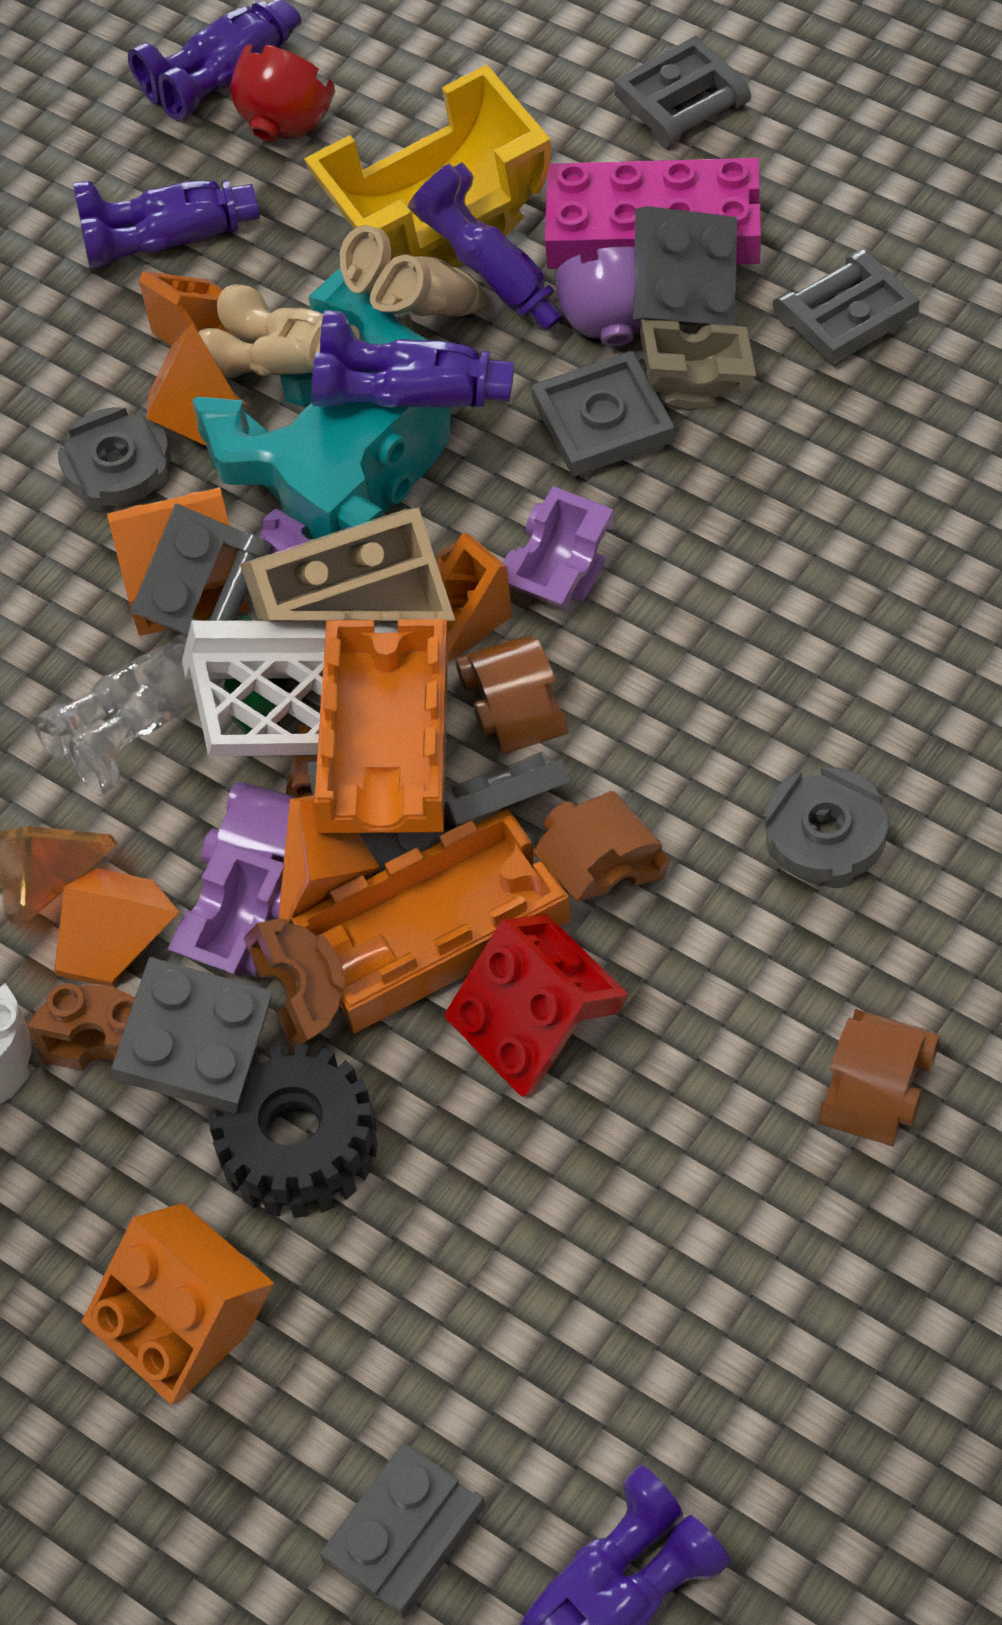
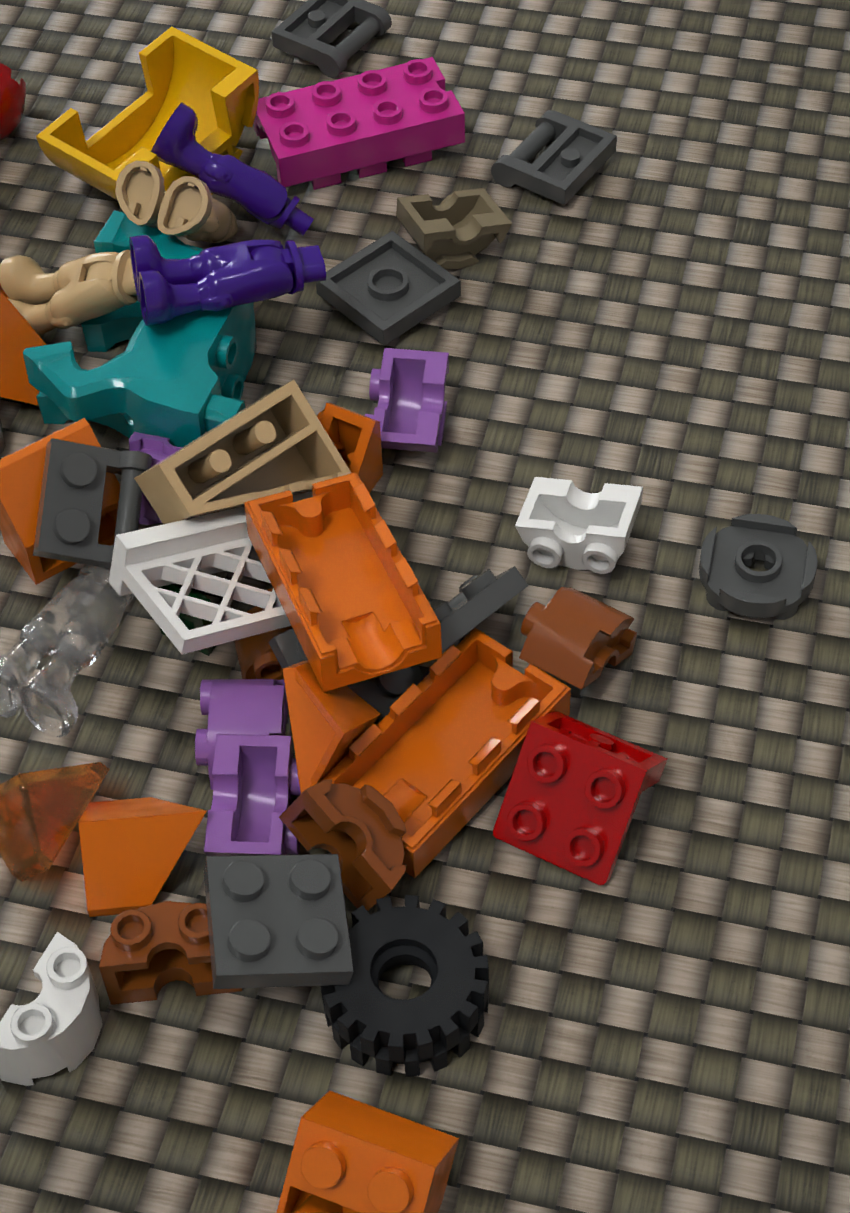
camera: 25 degrees left, 5 degrees down
dark orange cylinder [455,635,569,755] -> none
medium lavender cylinder [555,247,641,346] -> none
dark grey plate [633,206,737,326] -> none
none -> white cylinder [515,477,643,574]

